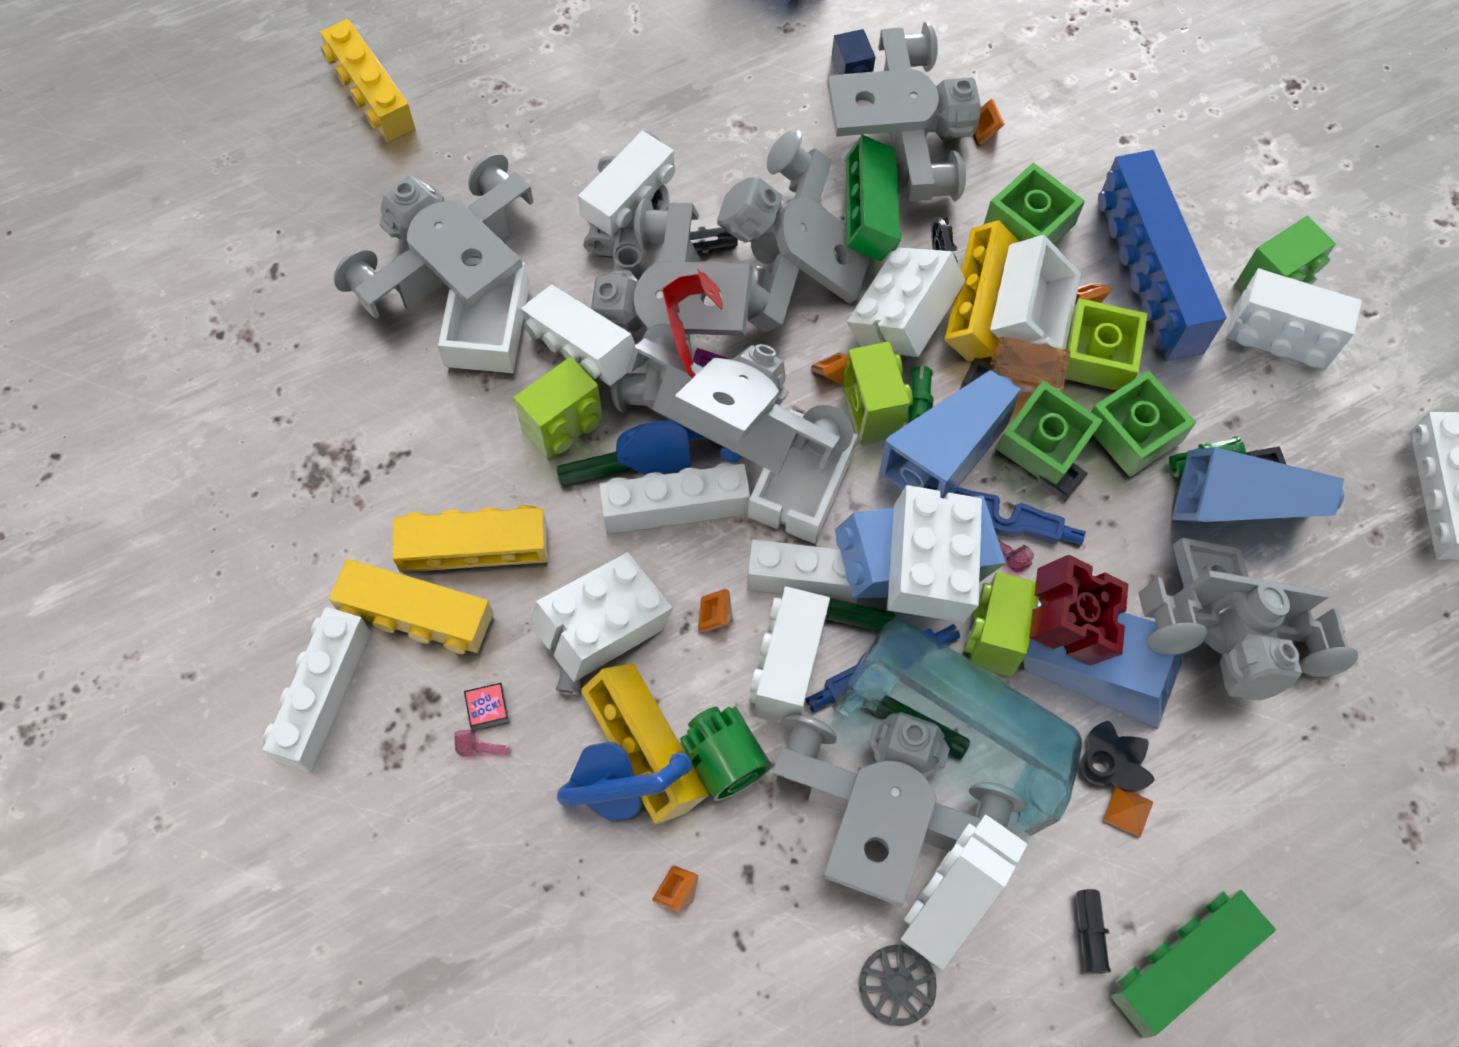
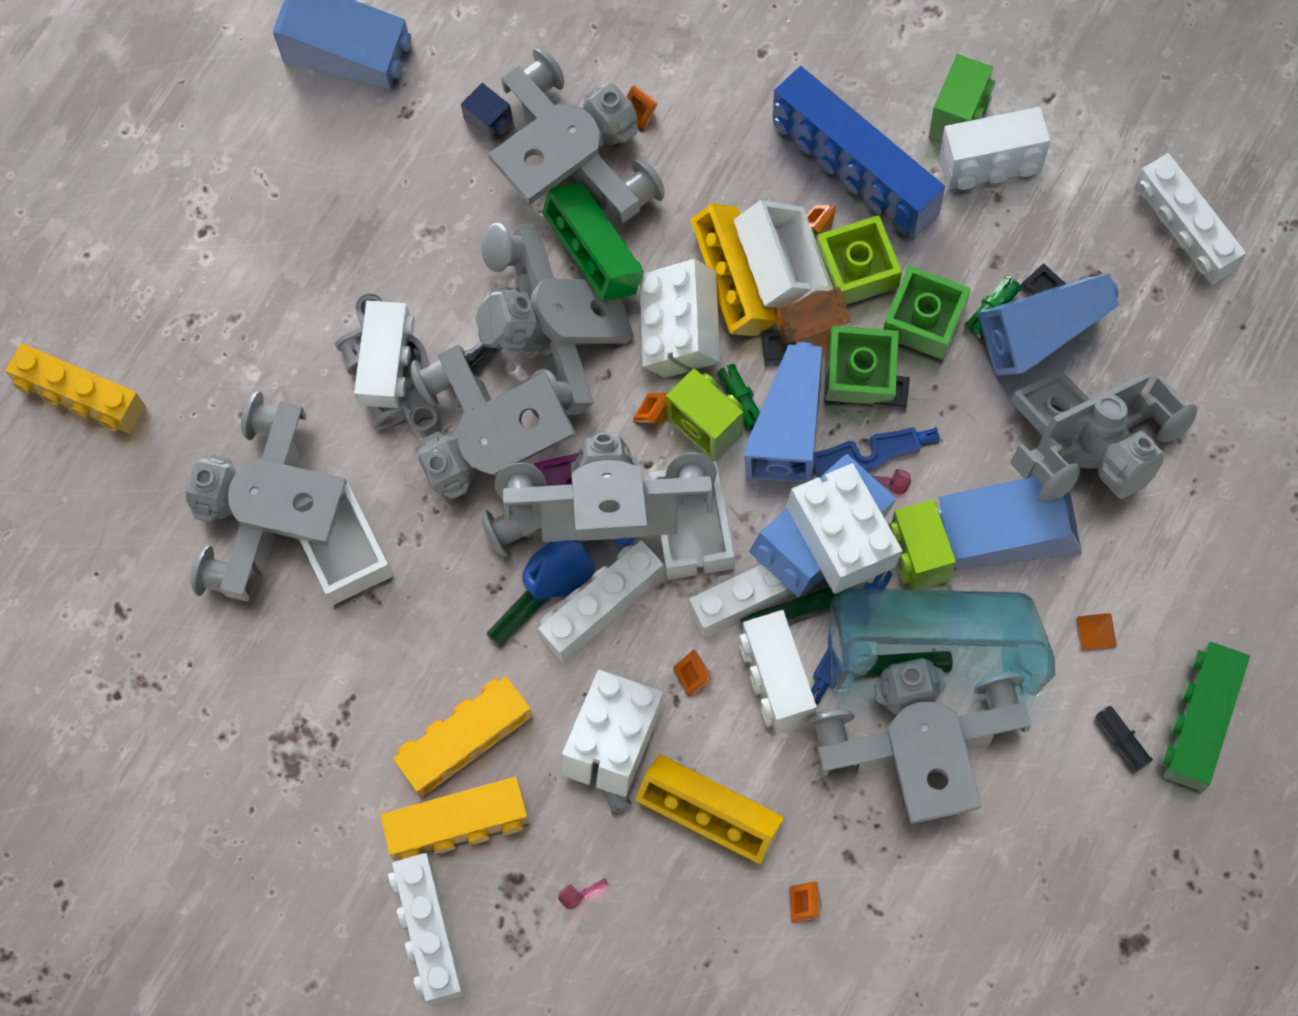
camera: 25 degrees left, 5 degrees up
tile [464,682,510,731] -> none
lime brick [513,356,603,459] -> none
white brick [520,284,636,386] -> none
blue piece [557,742,692,821] -> none
red piece [662,269,723,378] -> none
green gear [680,706,772,801] -> none
dark grey wheel [859,945,937,1026] -> none
white piece [900,814,1028,970] -> none
black wheel [931,217,958,263] -> none
bright green brick [983,162,1085,244] -> none
dark red brick [1029,554,1129,666] -> none
black plate [1080,721,1155,792] -> none

